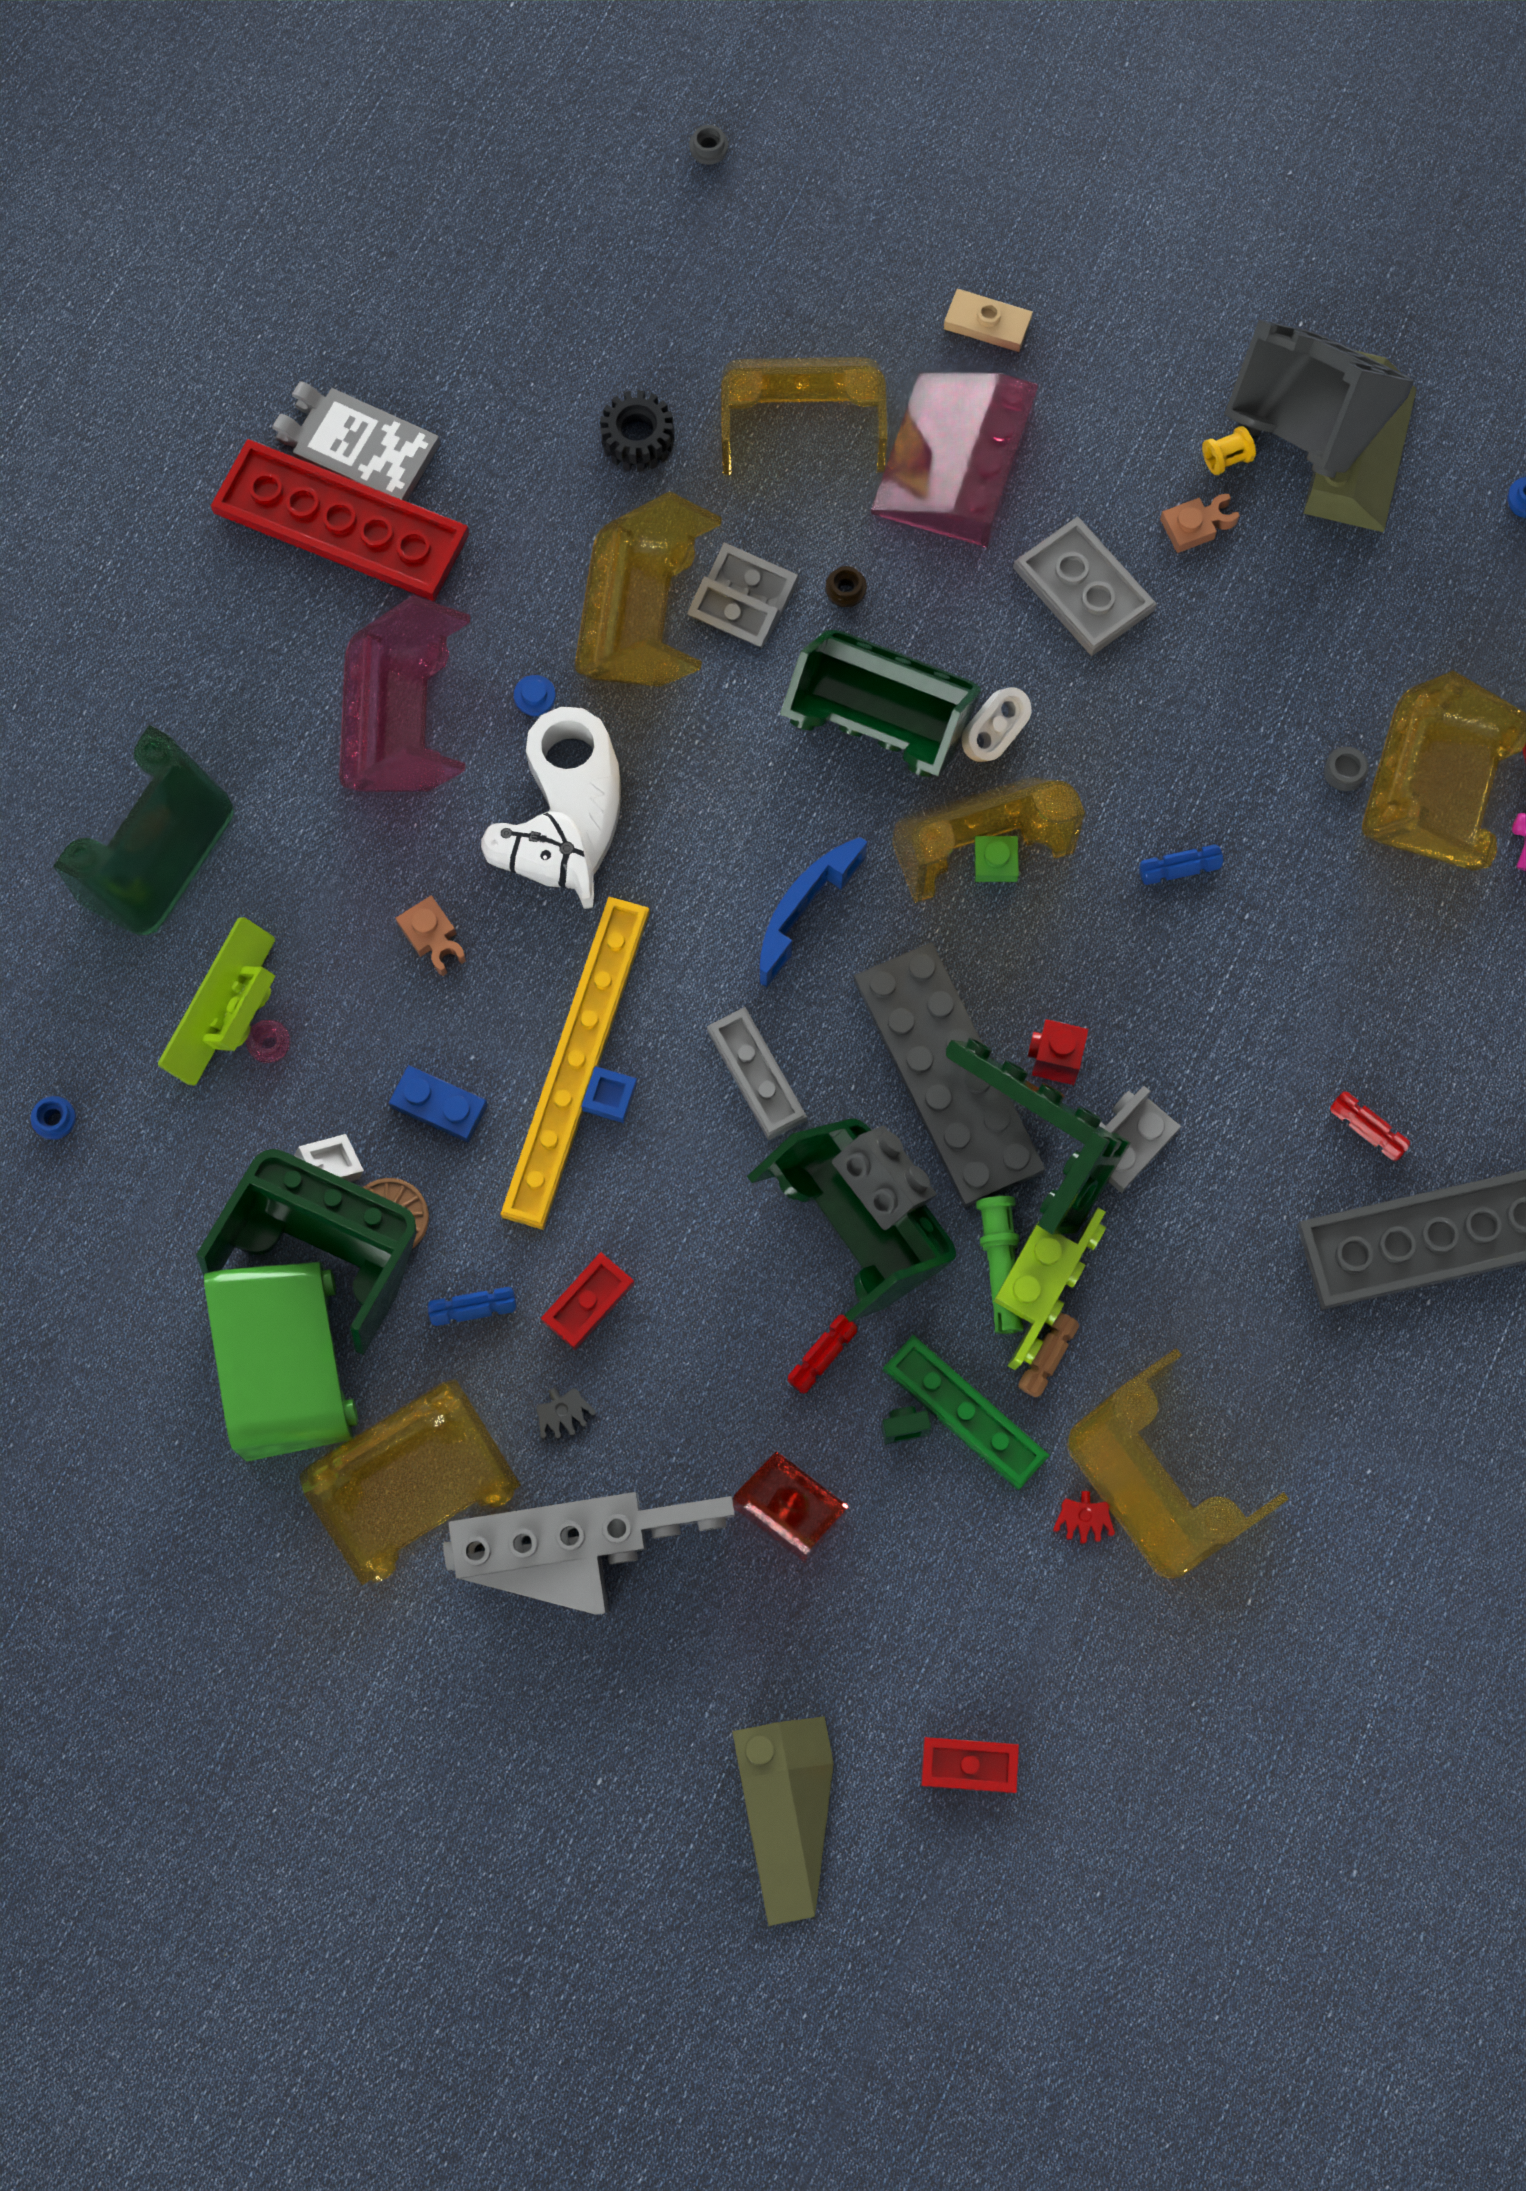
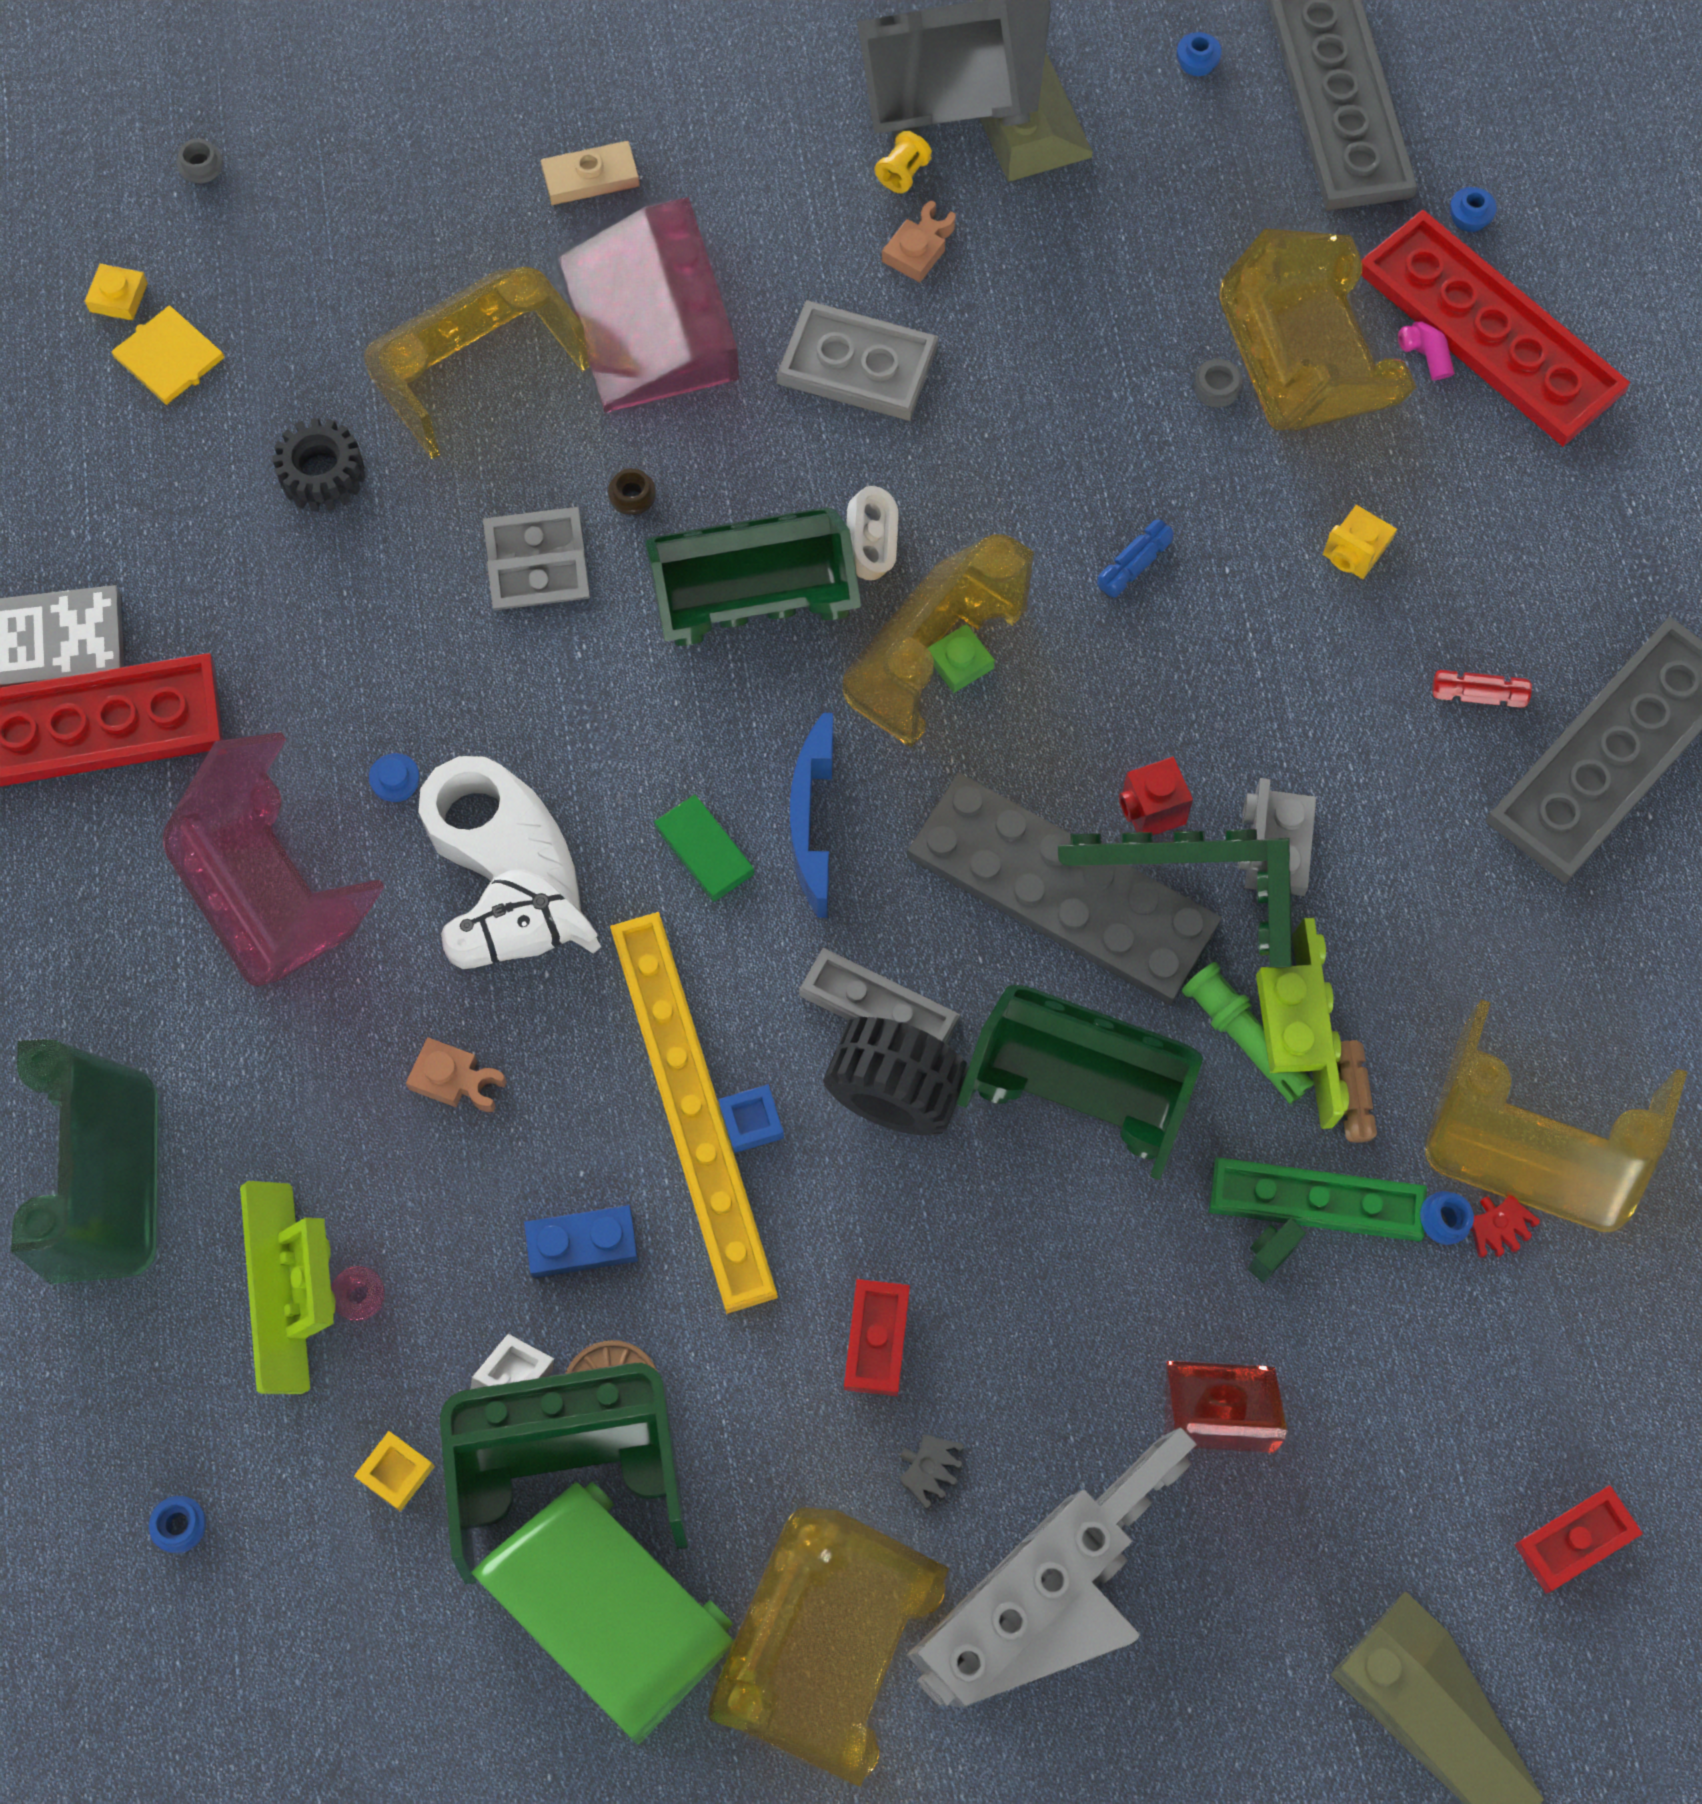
camera: 35 degrees left, 5 degrees down
blue axle [428,1287,516,1326] -> none
clear yellow windscreen [575,491,722,687] -> none
red axle [787,1314,858,1394] -> none
dark grey bracket [832,1125,938,1230] -> none
none -> yellow plate [85,264,148,321]
none -> yellow piece [111,305,225,405]
none -> yellow plate [354,1431,435,1512]
none -> green tile [654,794,754,903]
none -> black tyre [823,1017,969,1136]
none -> yellow bracket [1323,505,1397,579]
none -> blue plate [1420,1191,1474,1245]

